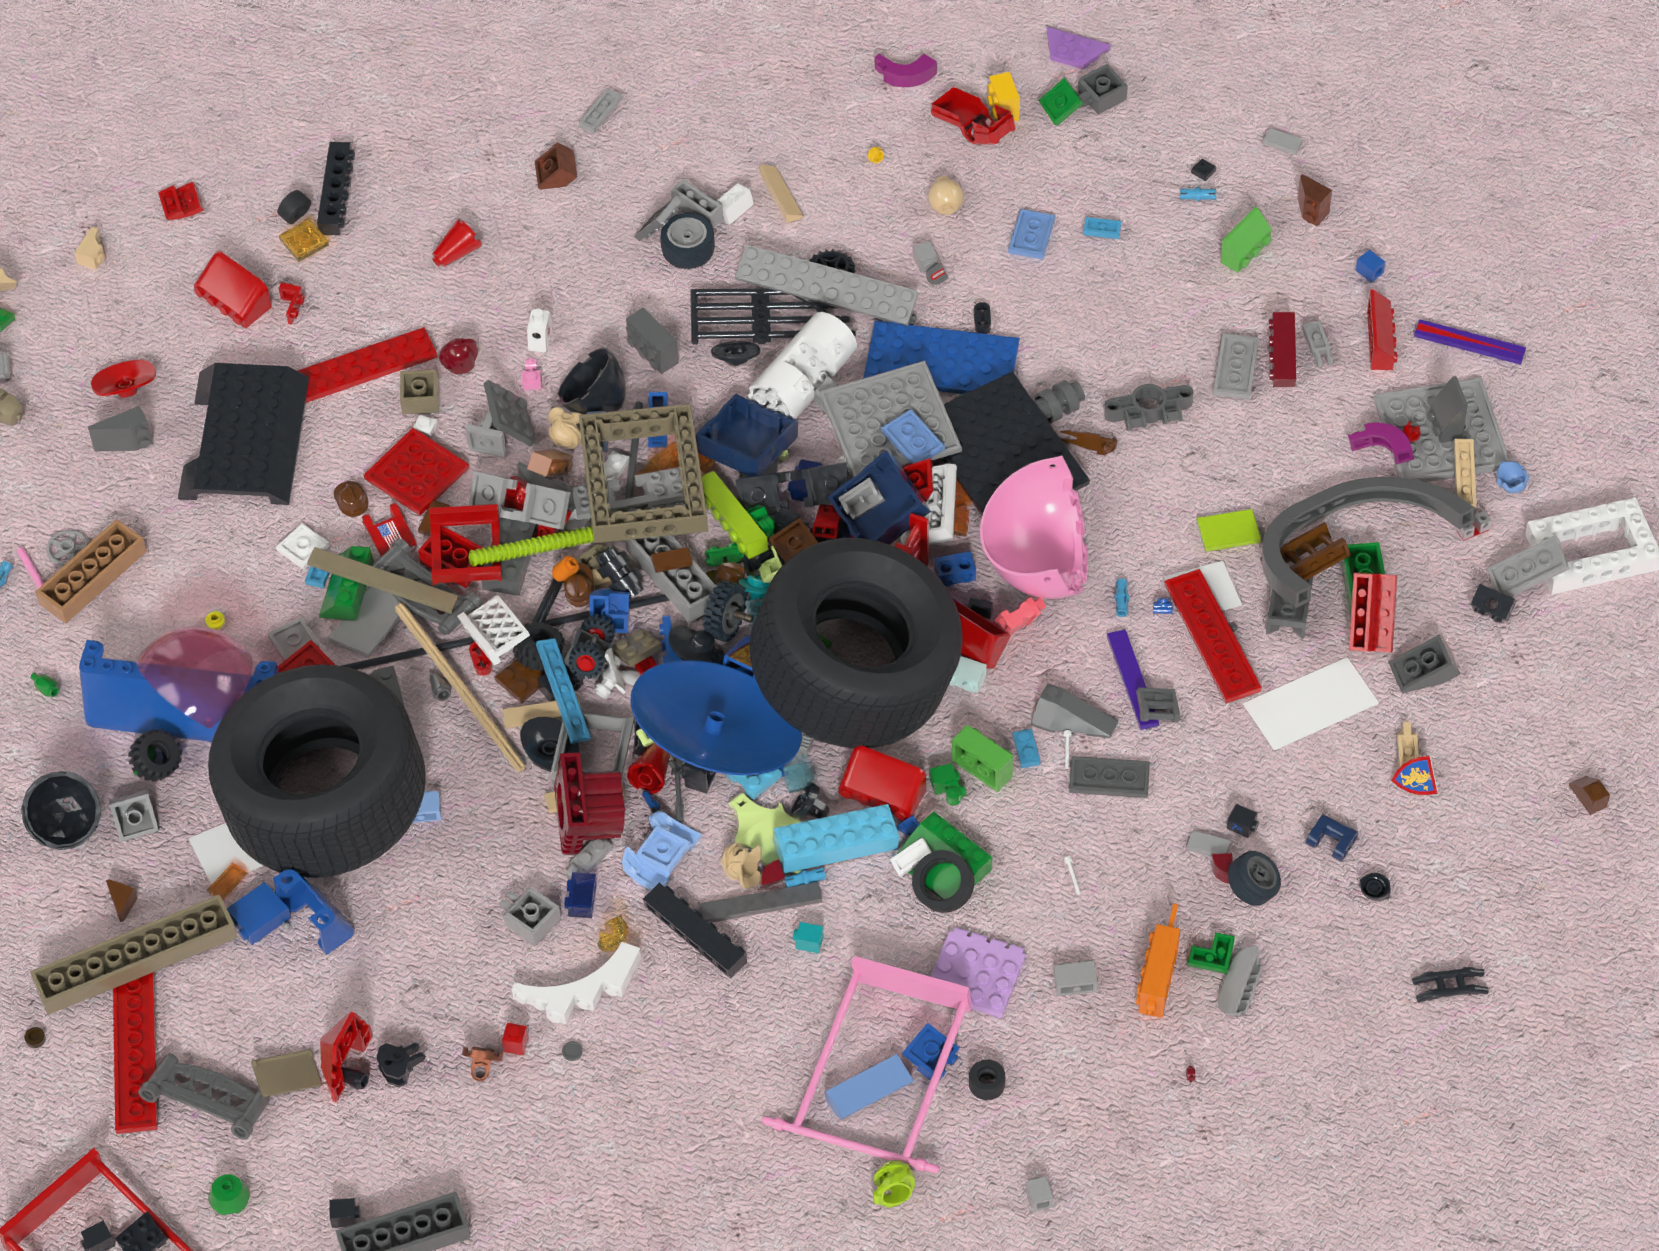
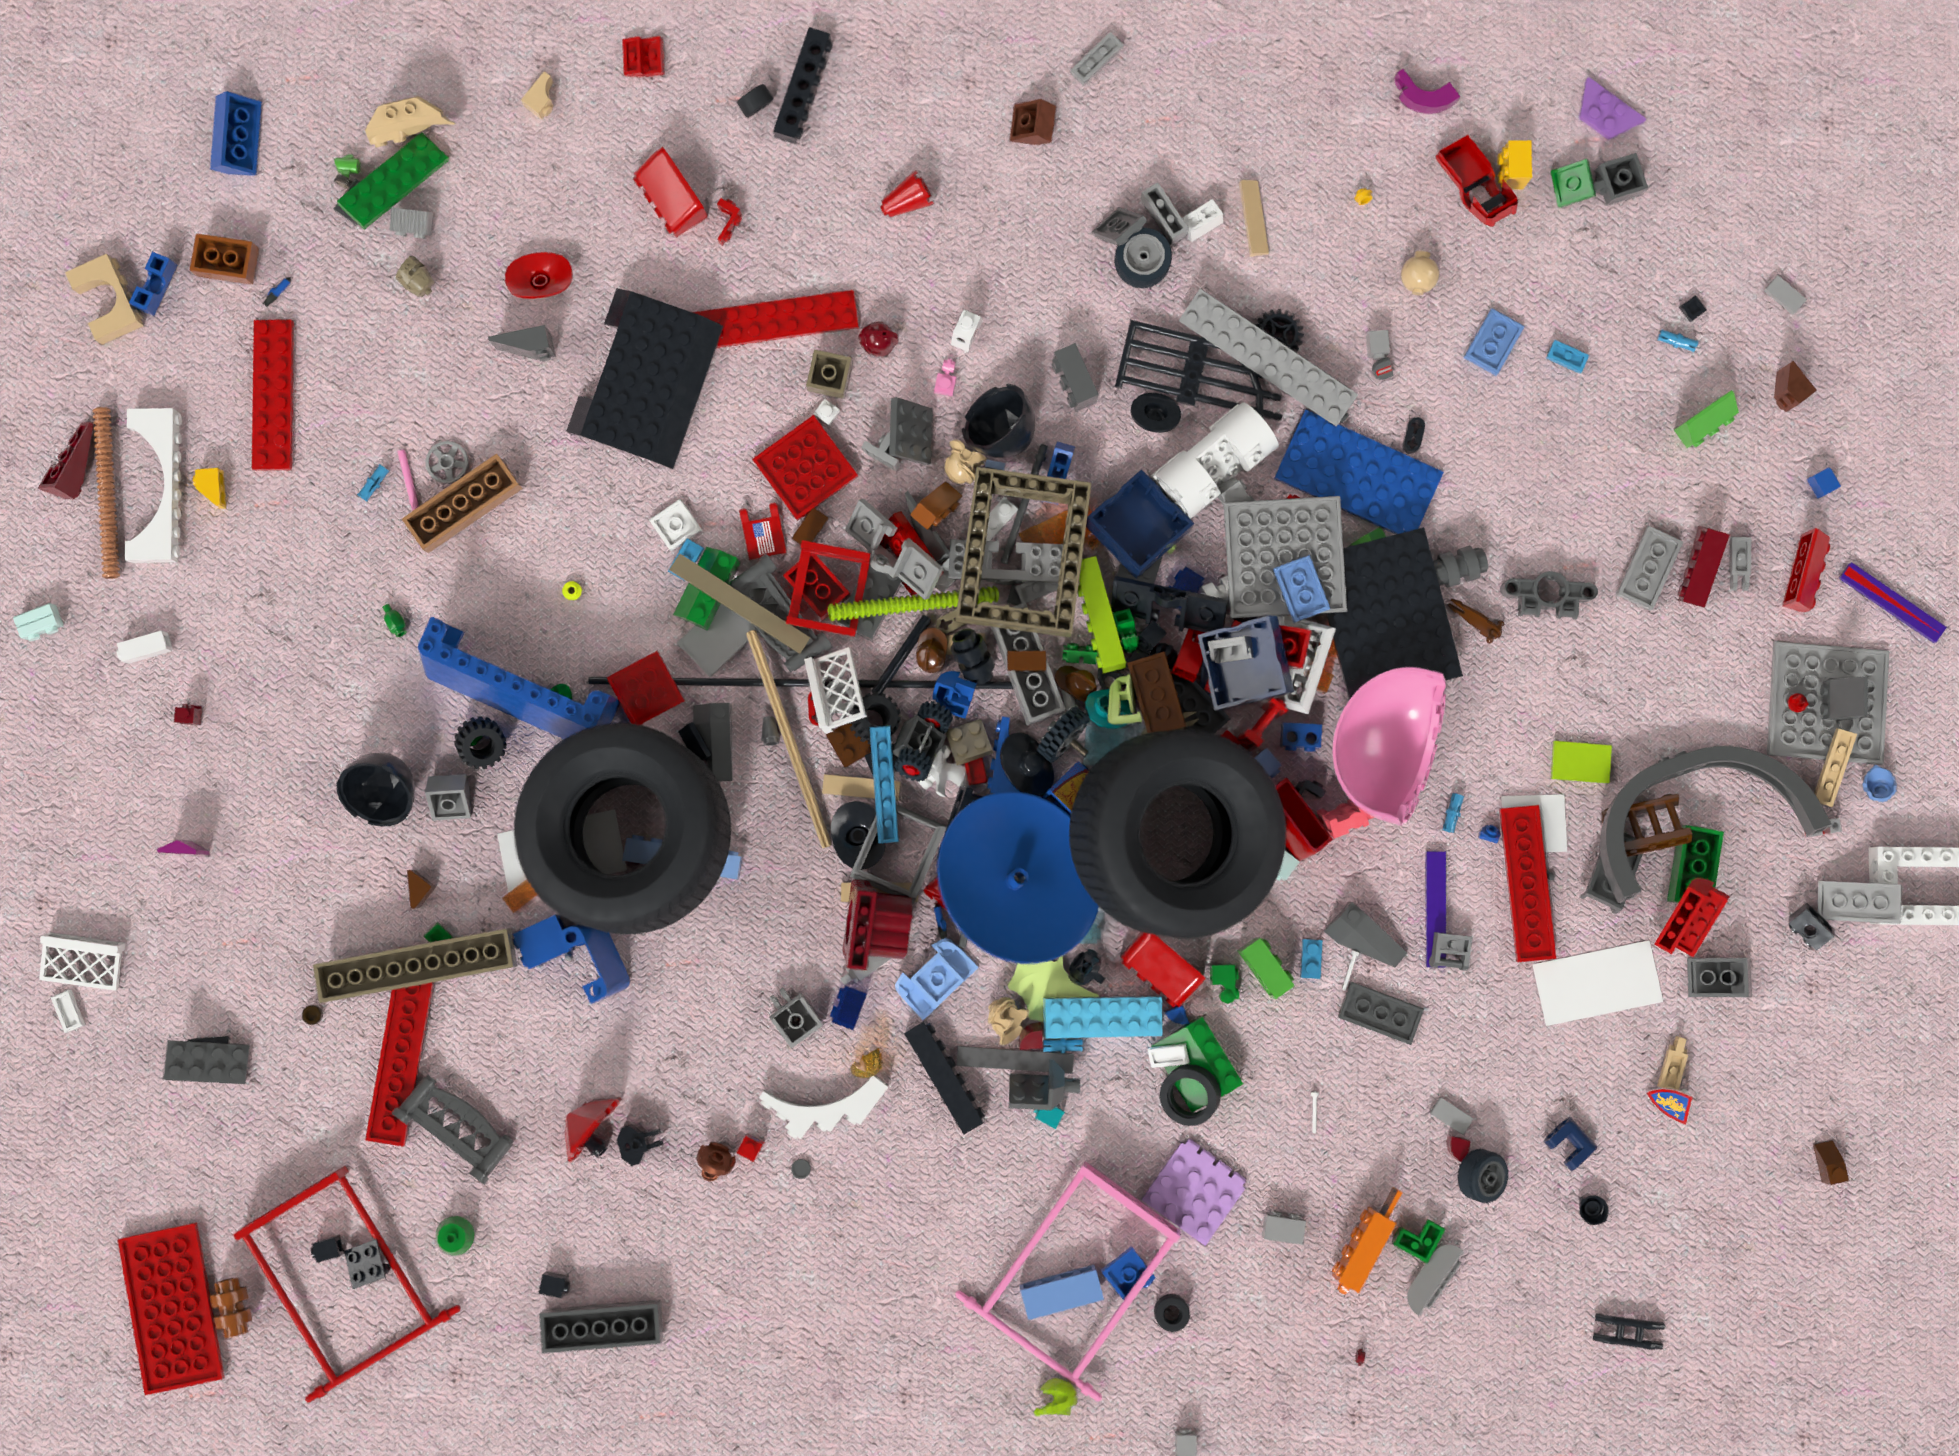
camera: 10 degrees right, 30 degrees up
clear pink windscreen [136,626,253,728] -> none
dark tan piece [251,1048,322,1097] -> none
light grey plate [268,617,320,661] -> none
clear yellow plate [279,219,329,262] -> none
reddish brown piece [333,481,369,517] -> none
orange brick [552,556,579,582] -> none
black brick [1227,804,1259,838] -> none
magenta arch [1348,422,1414,465] -> none
none -> dark grey plate [1009,1060,1080,1110]

